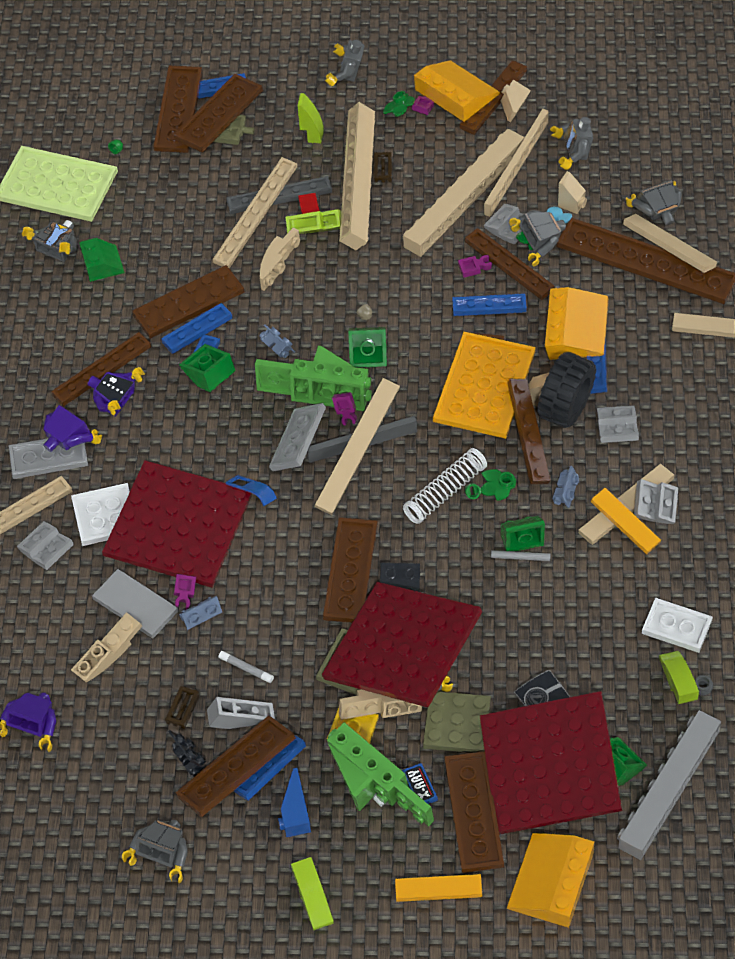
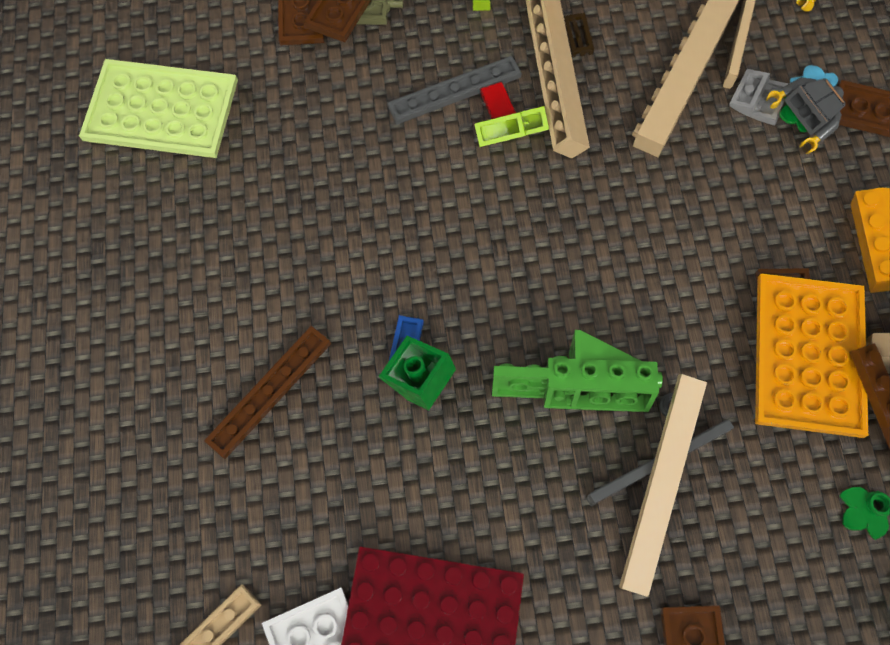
camera: 10 degrees left, 15 degrees up
light grey tile [9,438,88,479] -> none
torso [22,220,77,262] -> none
dark purple torso [43,405,102,452] -> none
green slope [79,238,124,282] -> none
torso [88,367,145,417] -> none
green hinge [108,139,123,155] -> none
reddish brown plate [132,265,245,339] -> none
blue plate [161,303,232,354] -> none
tan tile [213,157,297,268] -> none
blue piece [226,475,277,506] -> none
tan slope [260,228,300,291] -> none
sand blue hinge [260,325,295,358] -> none
light grey tile [269,403,326,471] -> none
magenta plate [332,392,357,425] -> none
green slope [348,327,387,367] -> none
dark tan hinge [356,304,372,320] -> none
white piece [403,448,487,524] -> none
blue plate [453,294,527,316] -> none
magenta plate [458,255,492,278] -> none
reddish brown plate [465,228,555,300] -> none
green hinge [465,483,481,499] -> none
tan slope [558,171,587,214] -> none

